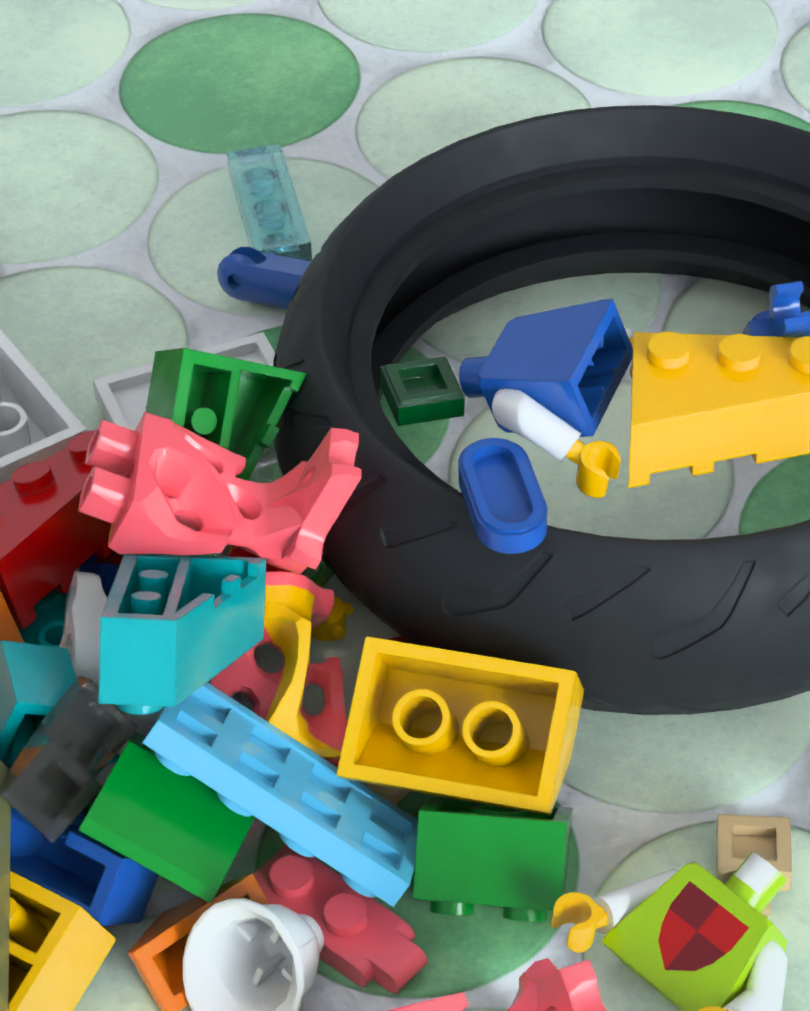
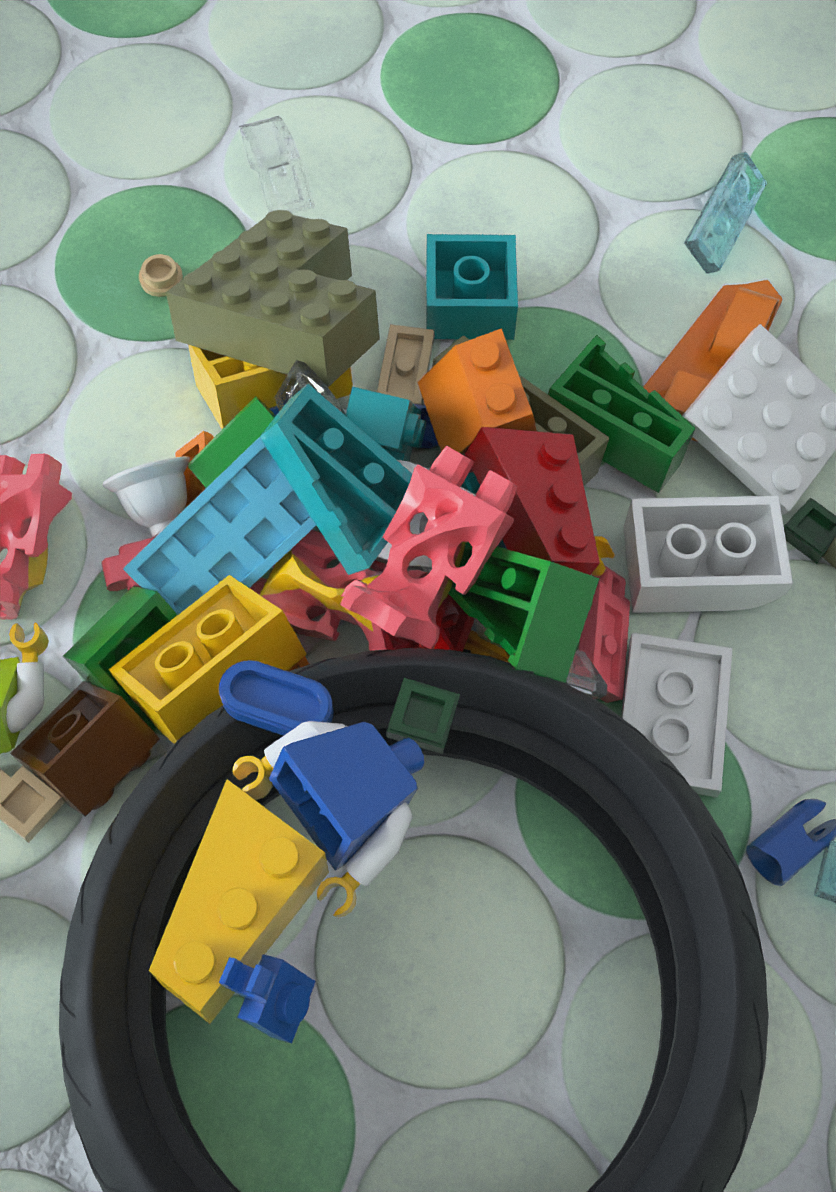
camera: 120 degrees right, 20 degrees up
none -> reddish brown slope [10,681,160,817]

